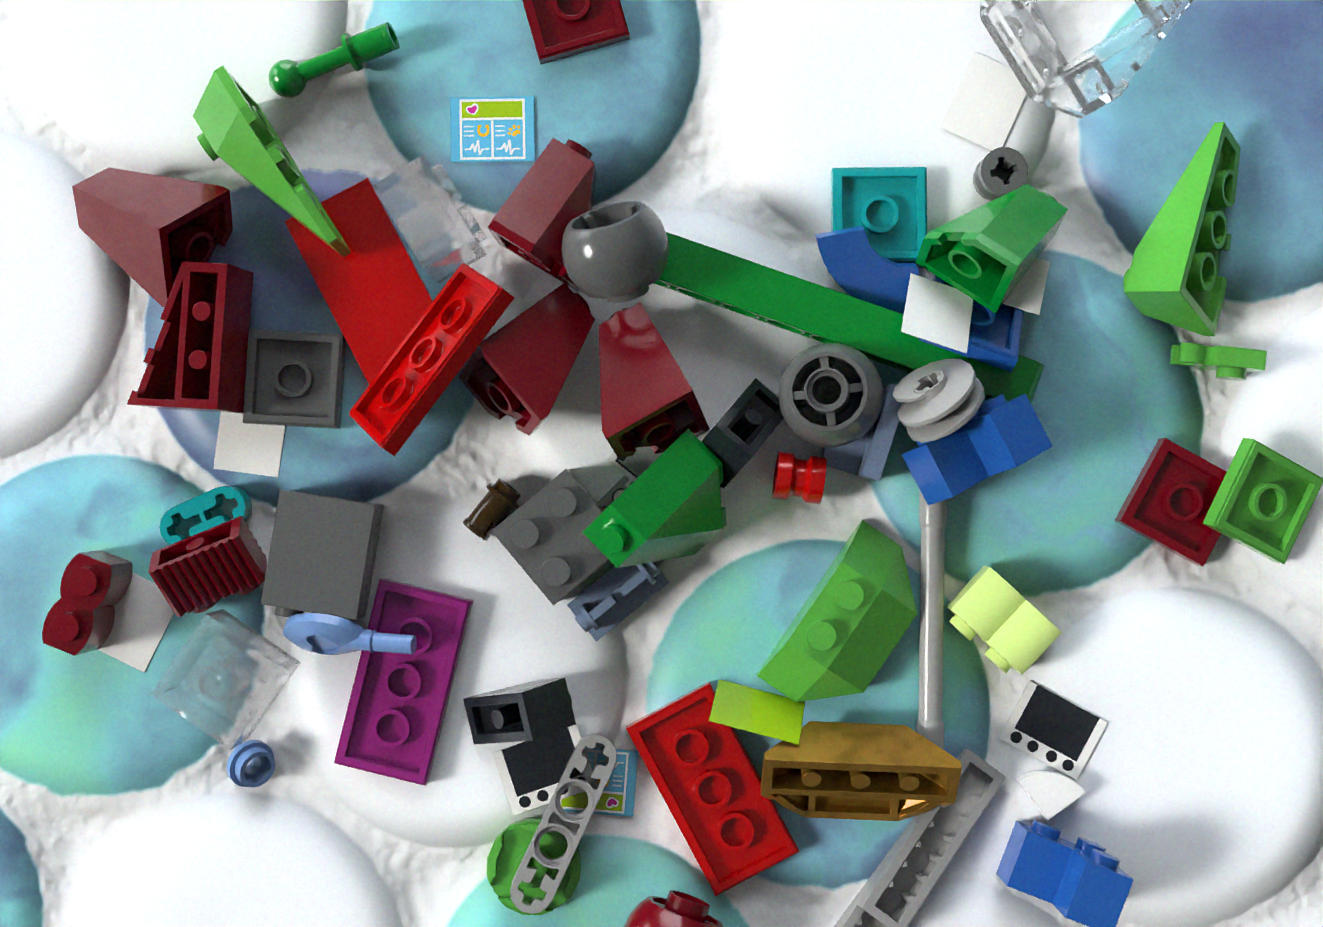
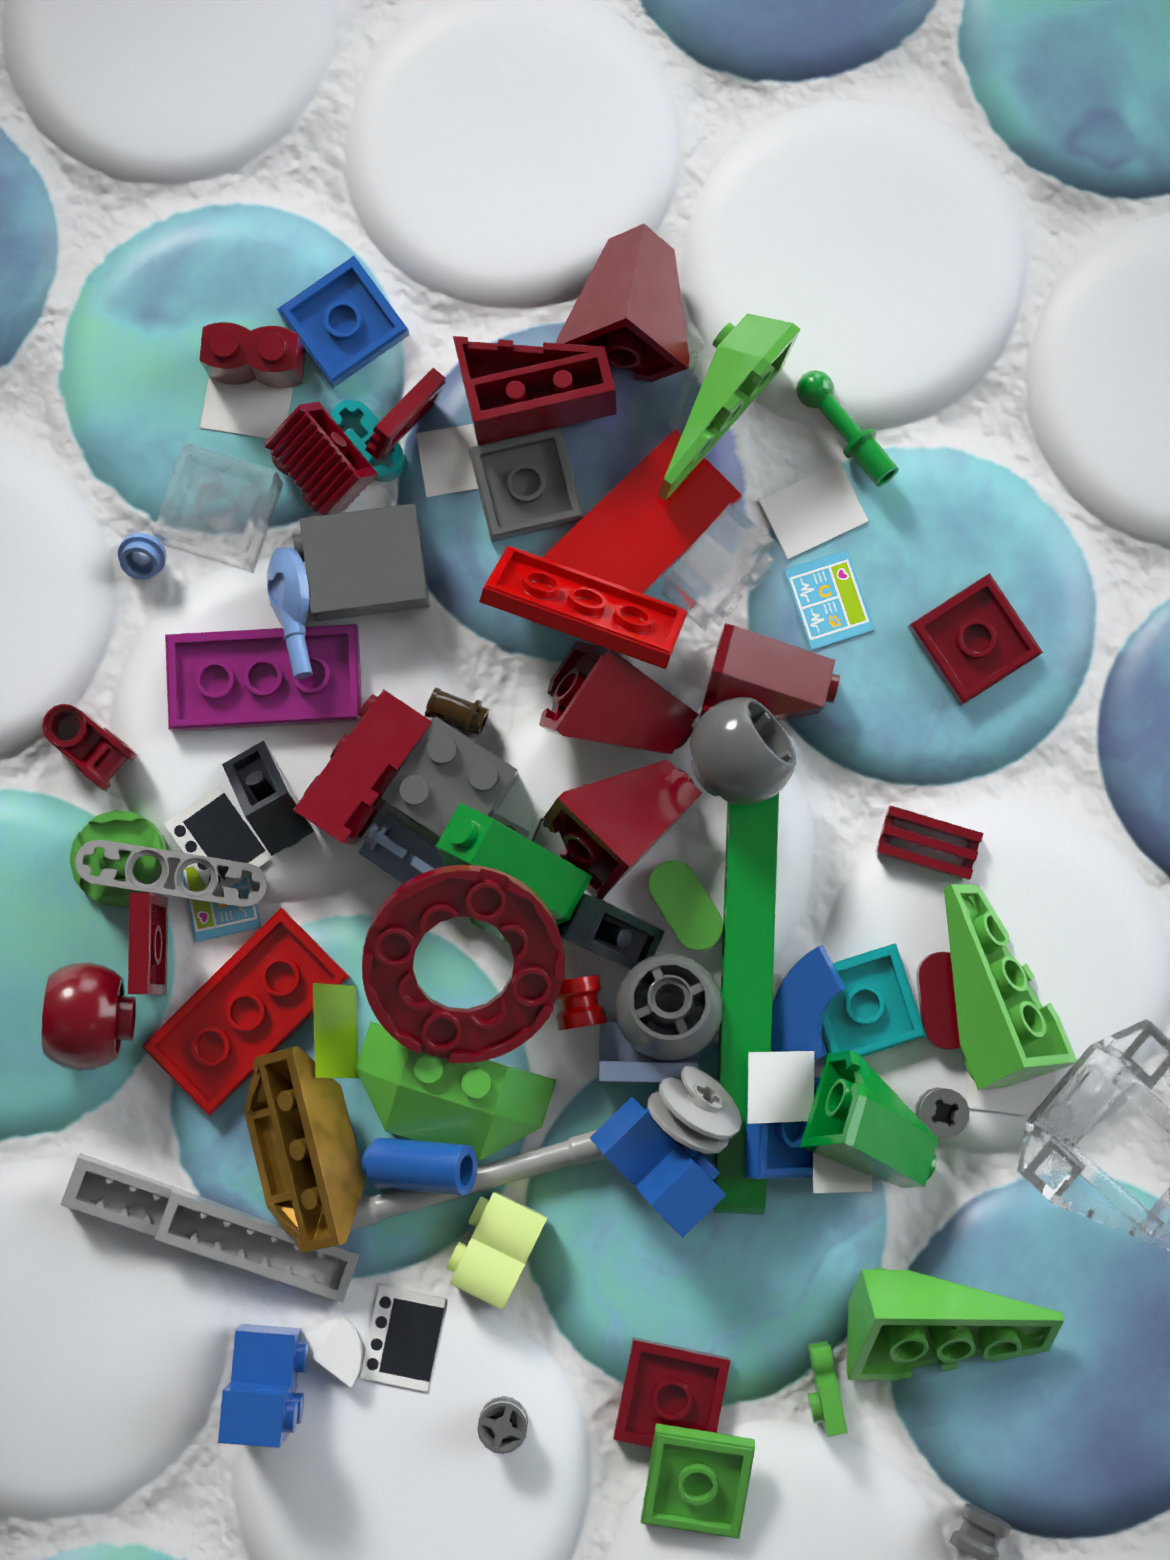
camera: 70 degrees right, 5 degrees down
none -> dark red piece [42,704,138,792]
none -> dark red tile [128,893,168,995]
none -> blue tile [277,256,410,388]
none -> dark red wedge [293,689,432,845]
none -> dark red plate [362,865,565,1063]
none -> blue brick [362,1137,477,1196]
none -> dark red tile [365,368,446,460]
none -> dark grey wheel [477,1396,528,1454]
none -> bright green tile [648,860,723,951]
none -> clear hinge [668,335,705,432]
none -> white sticker [759,462,869,559]
none -> dark red tile [875,805,984,881]
none -> dark red tile [916,952,961,1050]
none -> bright green wedge [944,884,1077,1090]

